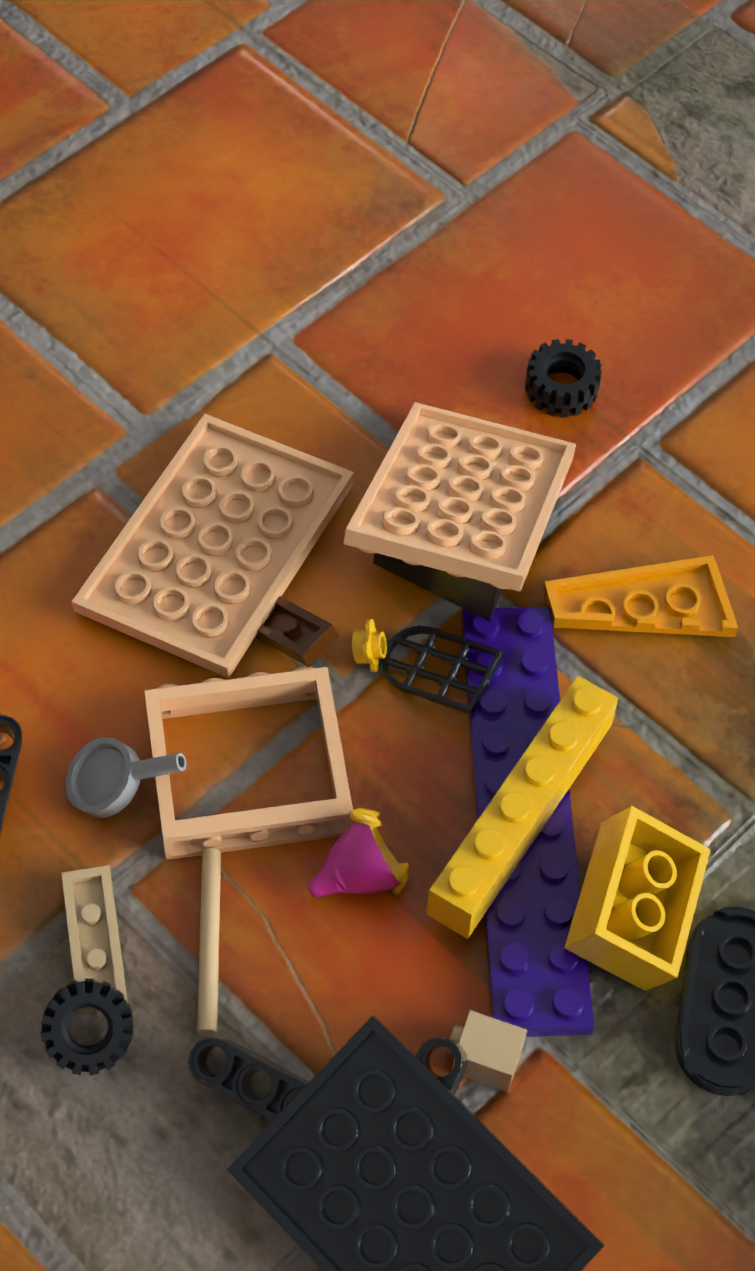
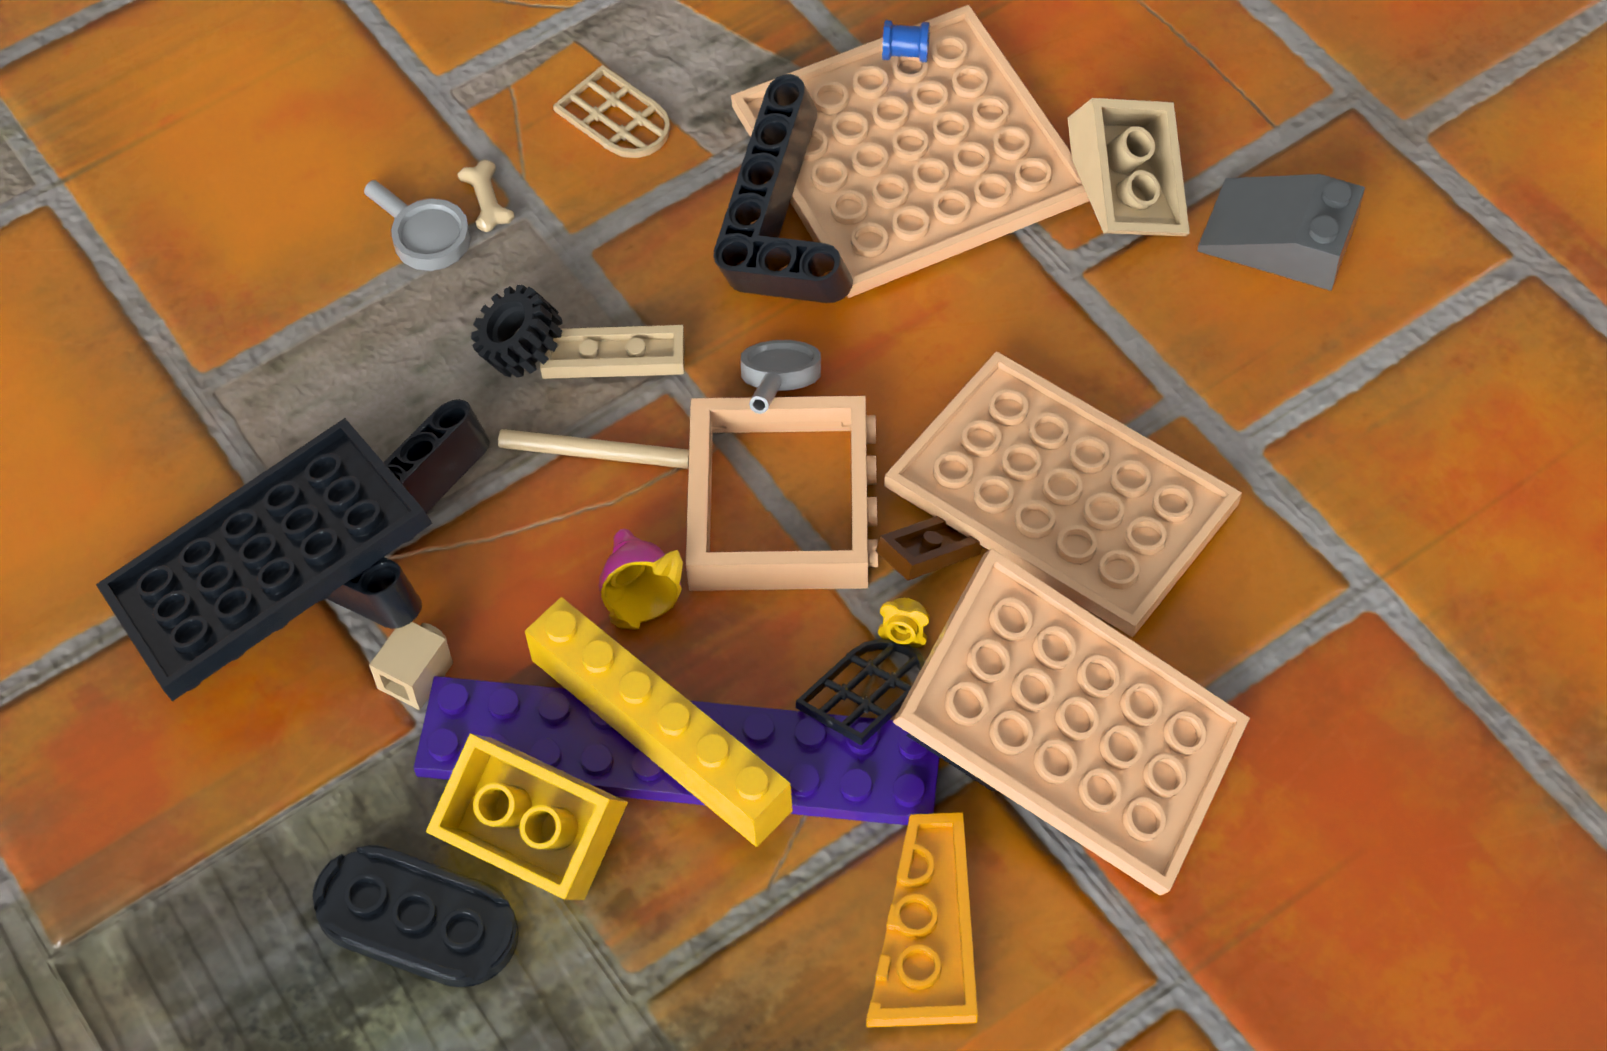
camera: 105 degrees right, 0 degrees up
black tyre [525,339,602,417] -> none

